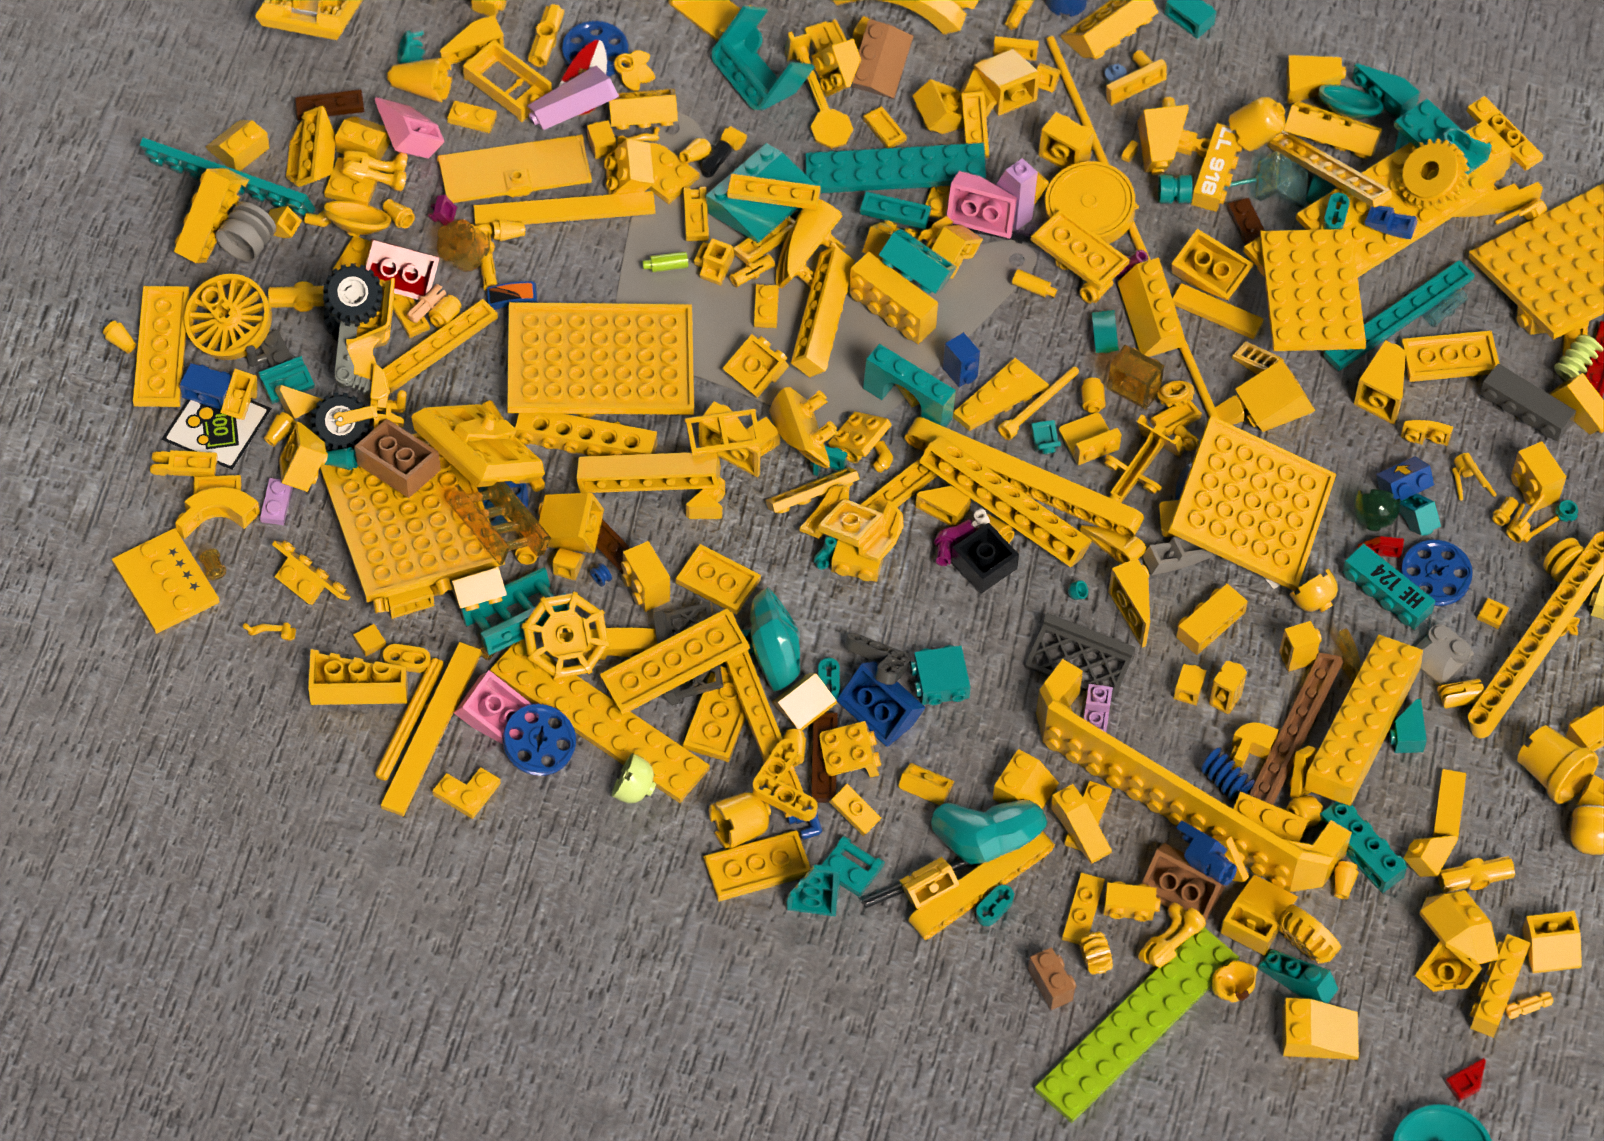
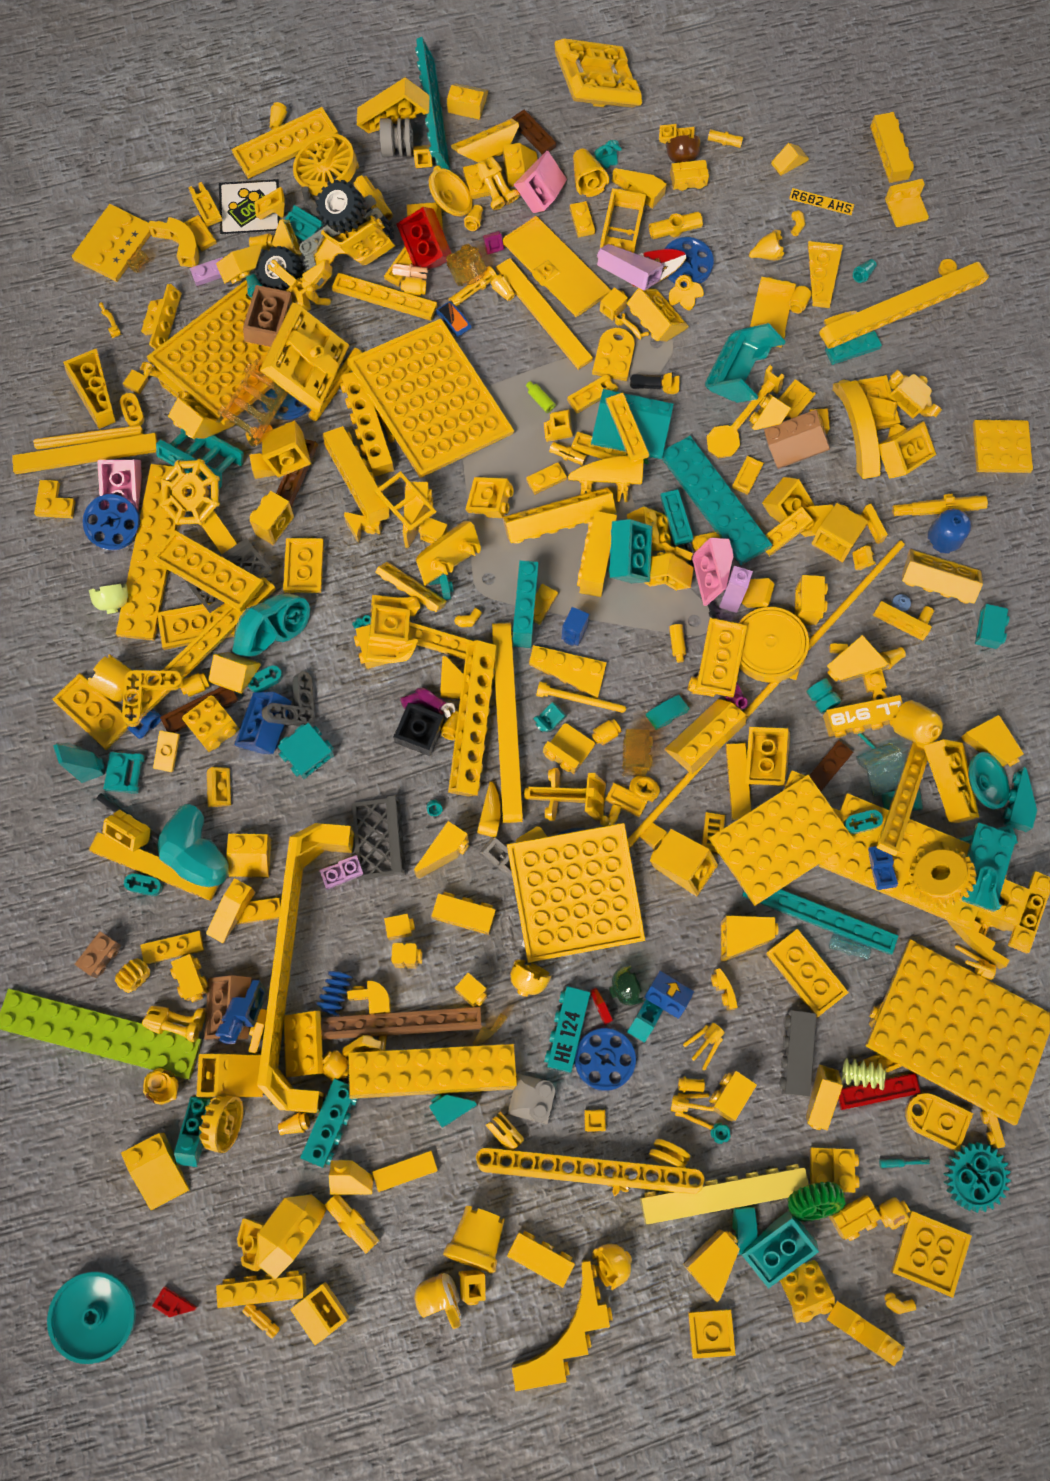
camera: 60 degrees right, 15 degrees up
blue brick [180,363,232,409] -> none
blue bush [590,563,612,587] -> none
yellow slope [604,139,654,195] -> none
yellow cone [679,138,711,164] -> none
yellow plate [828,411,891,463] -> none

